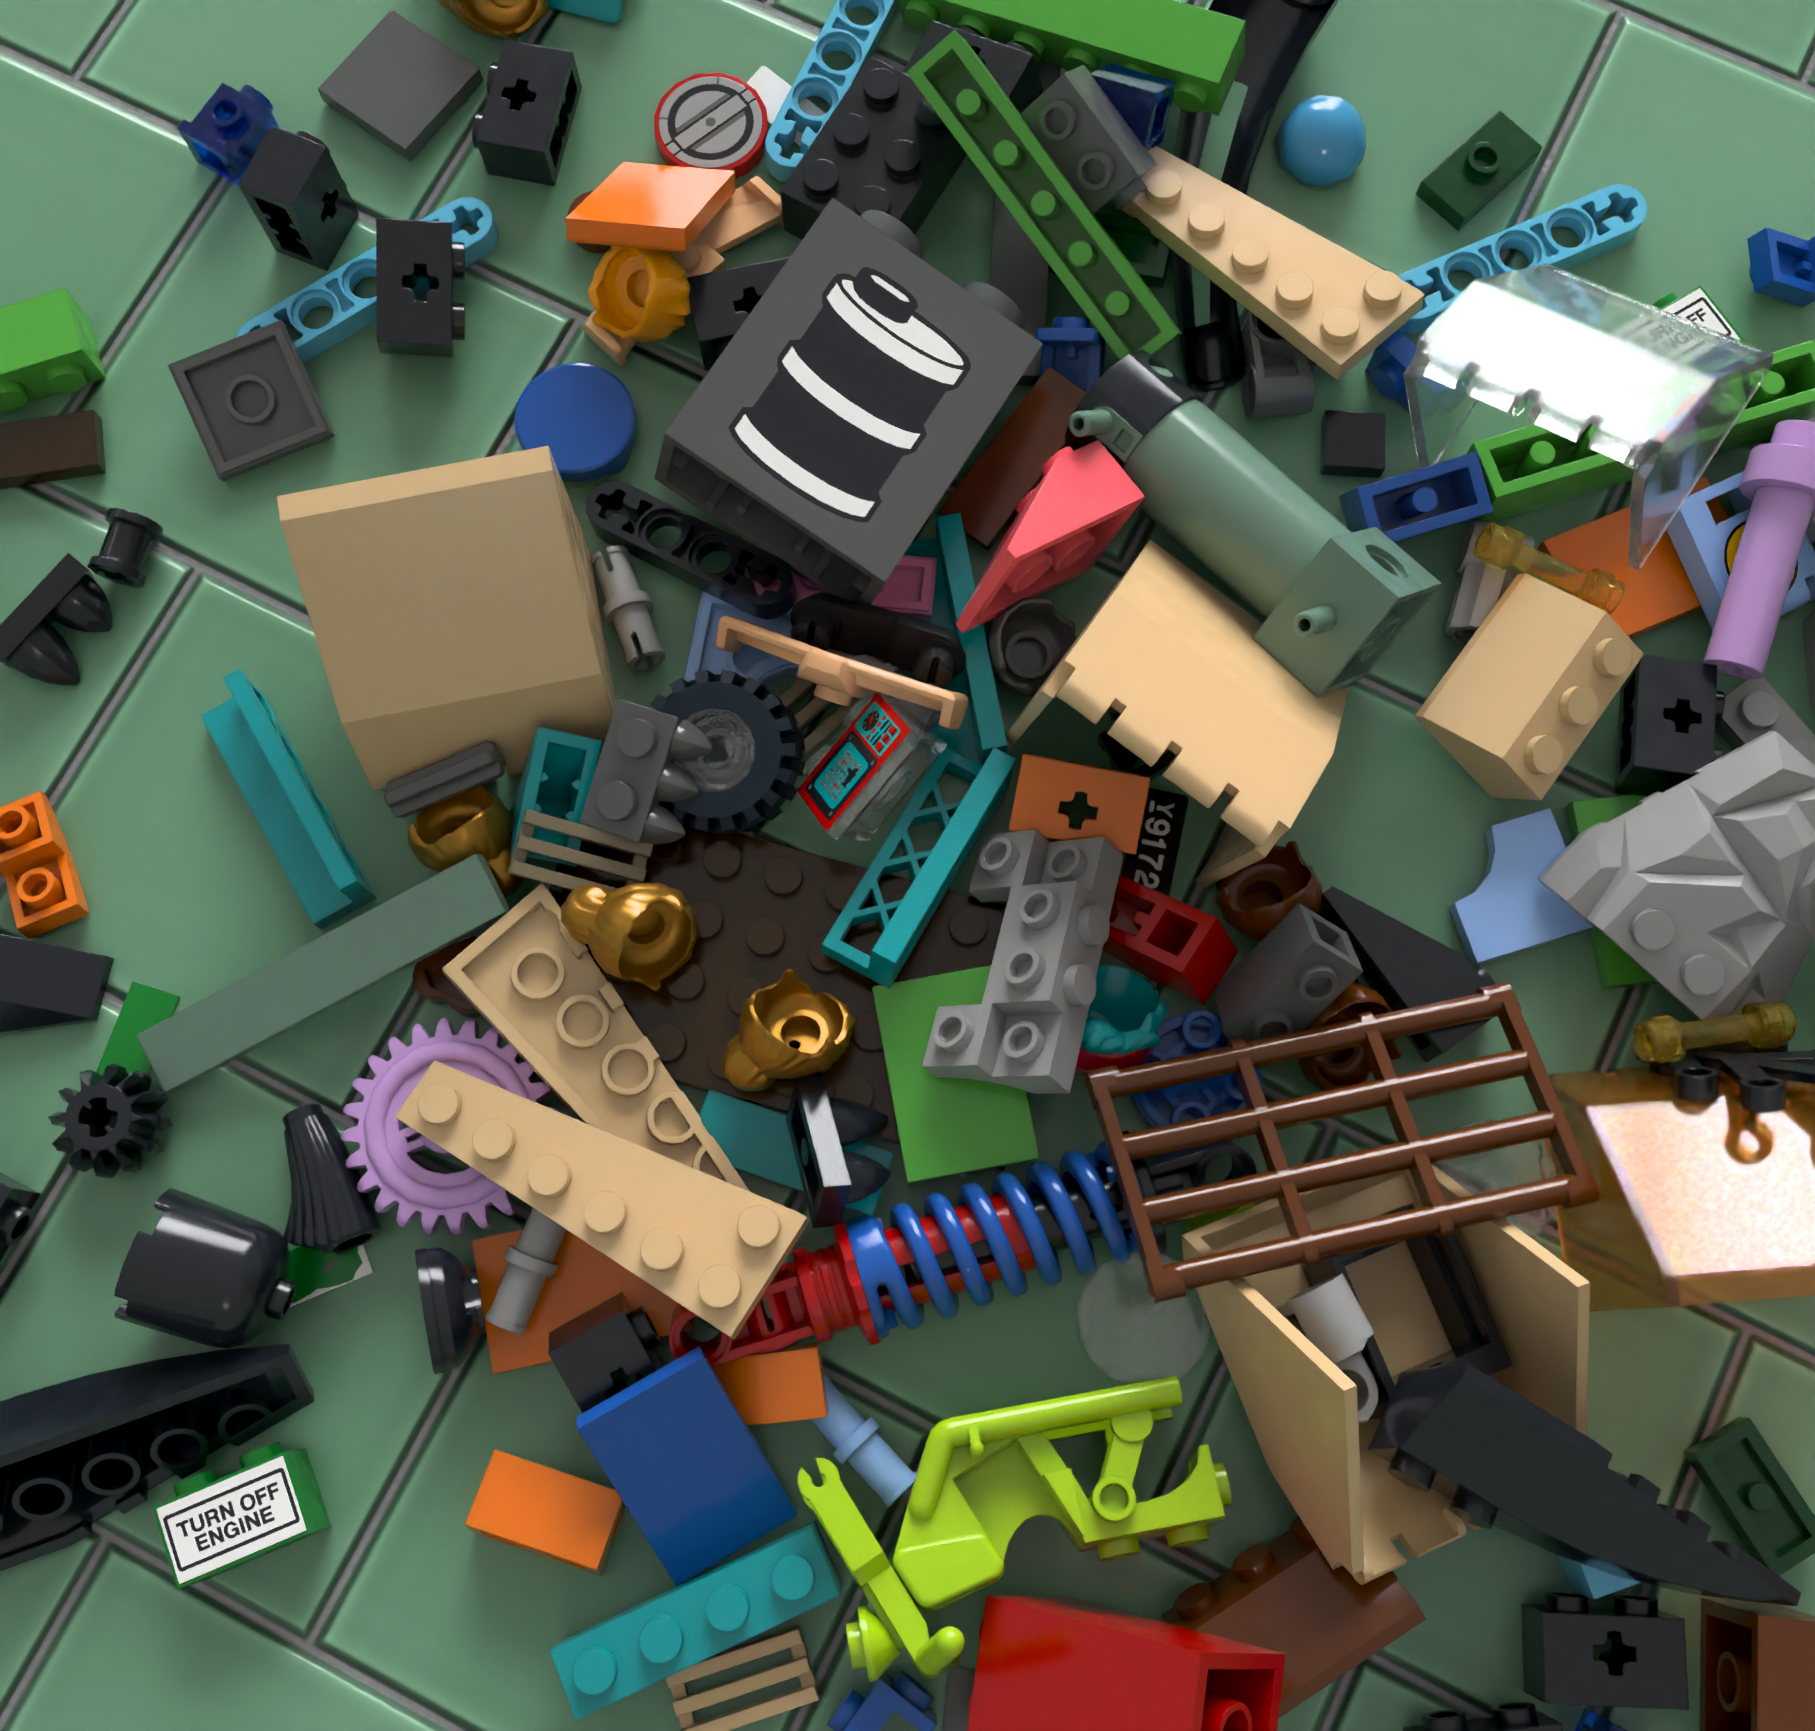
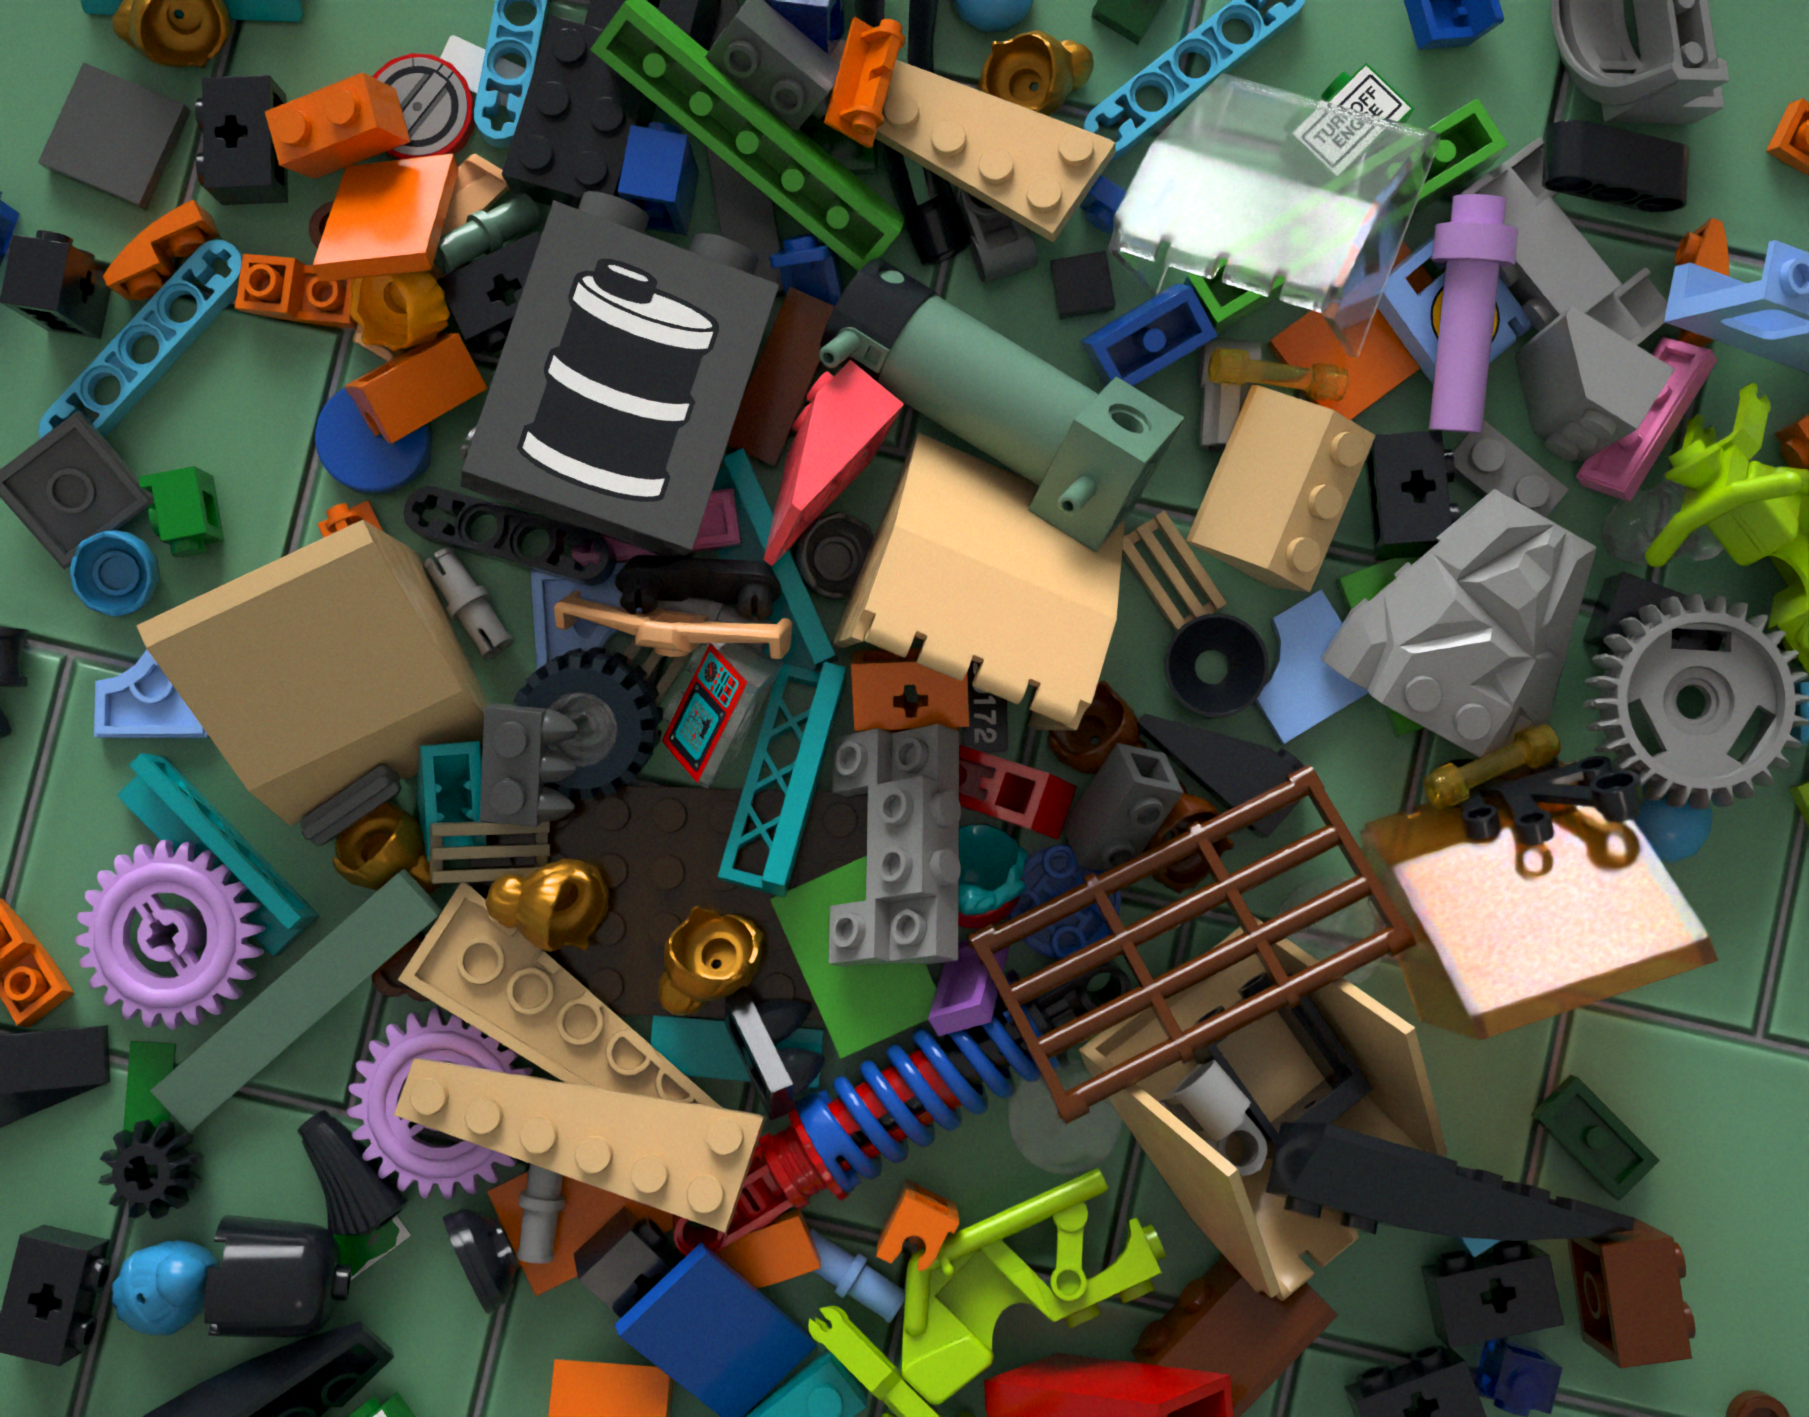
camera: 10 degrees left, 10 degrees up
black brick [376,218,465,357] -> none
none -> dark azure hair [69,530,160,617]
none -> lavender gear [75,840,266,1030]
none -> light blue tile [94,649,211,739]
none -> orange slope [103,200,220,301]
none -> dark azure piece [111,1239,219,1336]
none -> green brick [139,466,224,557]
none -> orange slope [235,254,358,329]
none -> orange brick [265,72,410,179]
none -> orange hinge [344,333,488,444]
none -> sand green pin [433,193,541,274]
none -> blue brick [618,122,699,236]
none -> orange hinge [824,17,905,148]
none -> orange hinge [876,1178,959,1271]
none -> medium lavender tile [928,940,1009,1036]
none -> pearl gold piece [977,30,1094,116]
none -> tan tile [1122,510,1227,633]
none -> black piece [1164,613,1269,717]

